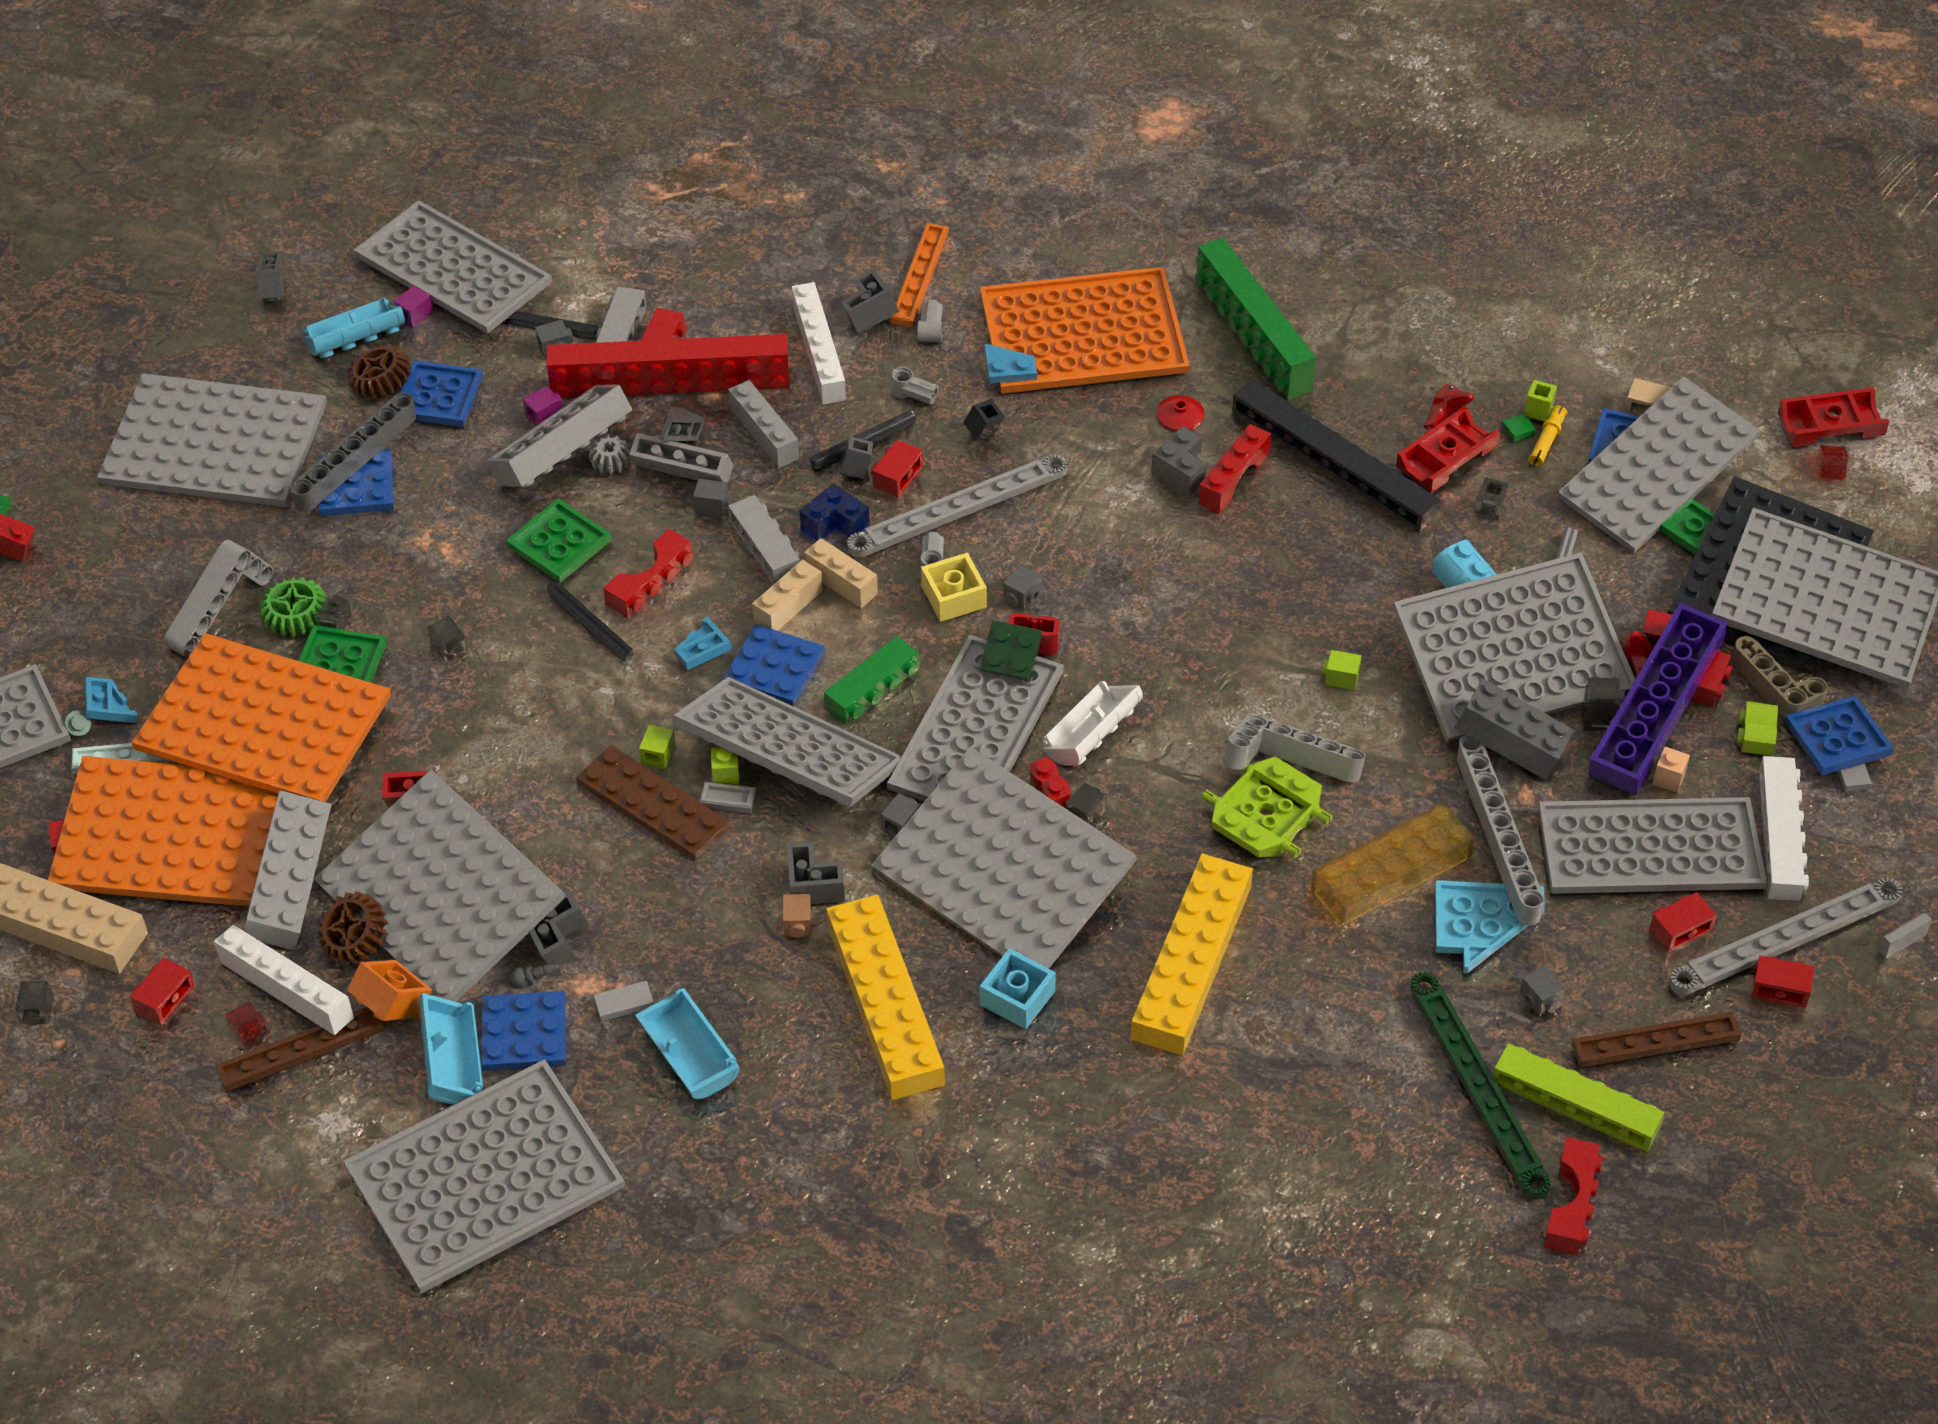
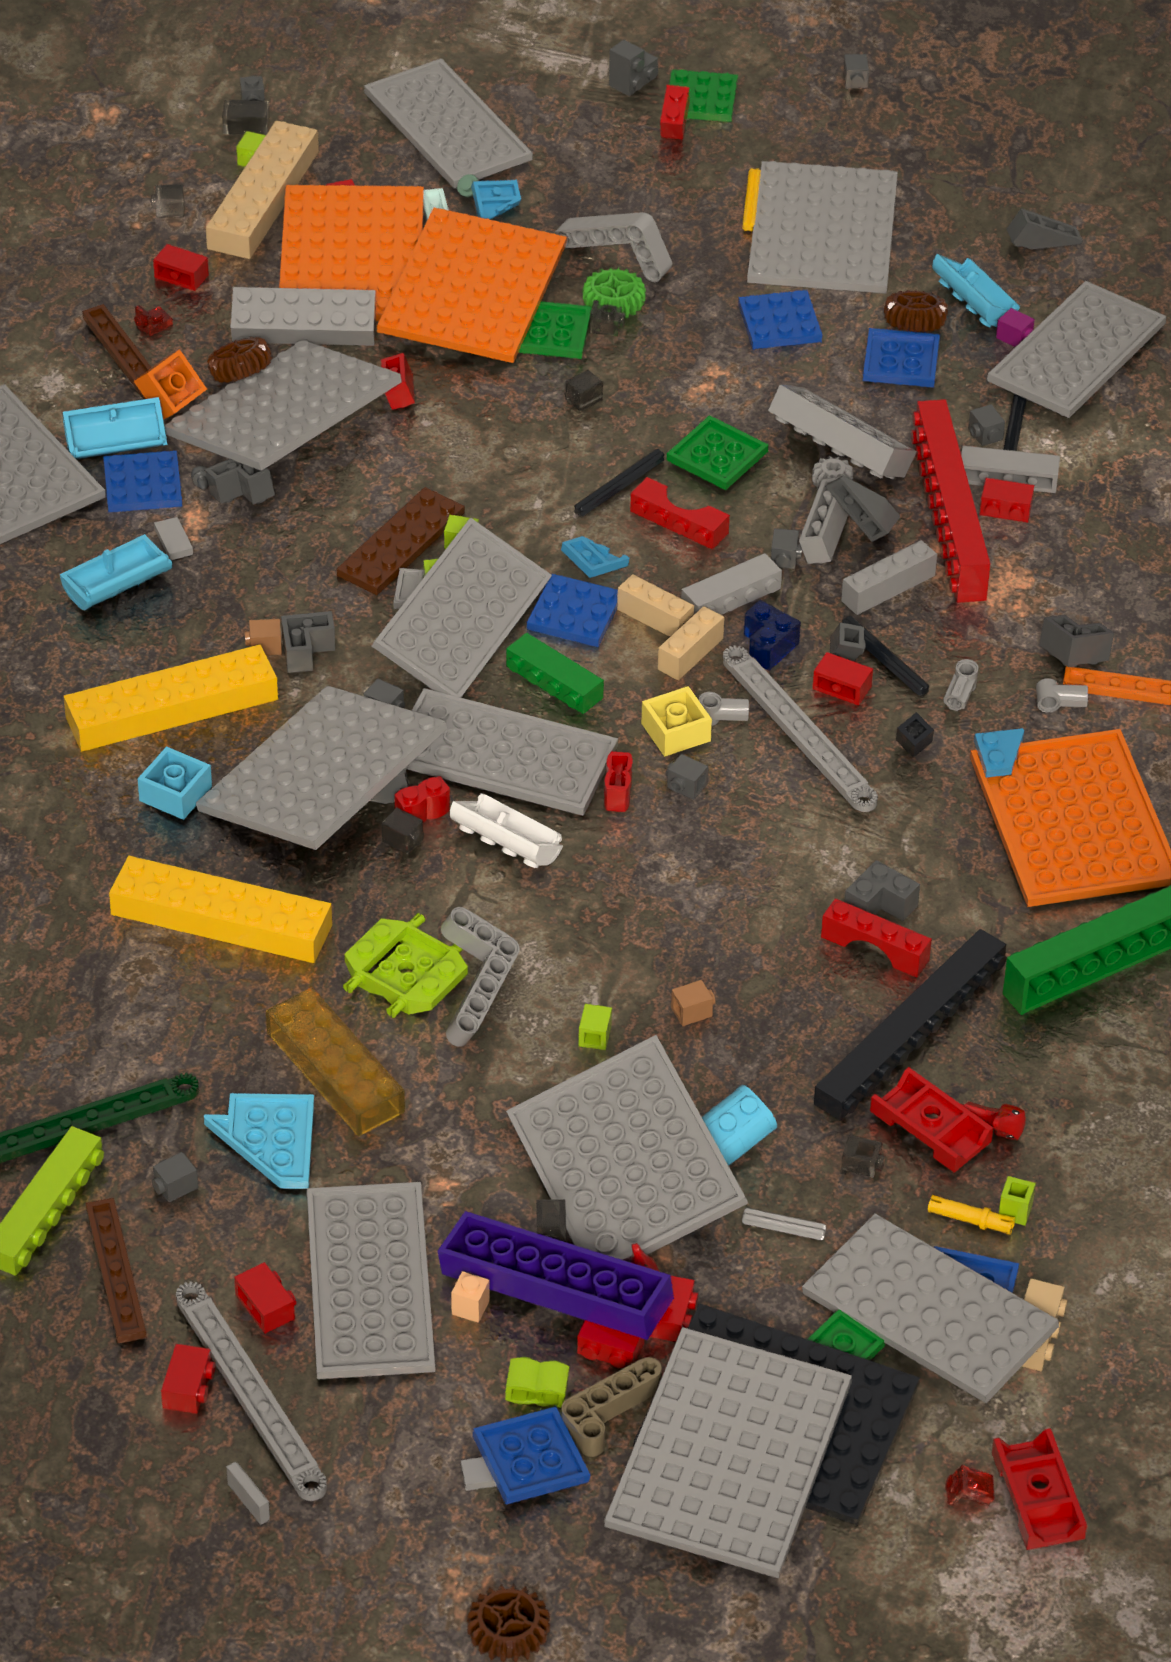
camera: 85 degrees right, 5 degrees down
white brick [213,925,354,1035] -> none
dark grey beam [291,393,416,512] -> none
magenta brick [523,386,563,426] -> none
white brick [792,282,846,405] -> none
dark green plate [980,620,1043,681] -> none
red dish [1156,395,1204,432] -> none
dark grey brick [1454,678,1574,780] -> none
light grey beam [1457,735,1544,925] -> none
green tile [1501,413,1536,442] -> none
white brick [1759,756,1809,901] -> none
none -> medium nougat brick [671,980,715,1026]
none -> yellow axle [742,168,761,232]

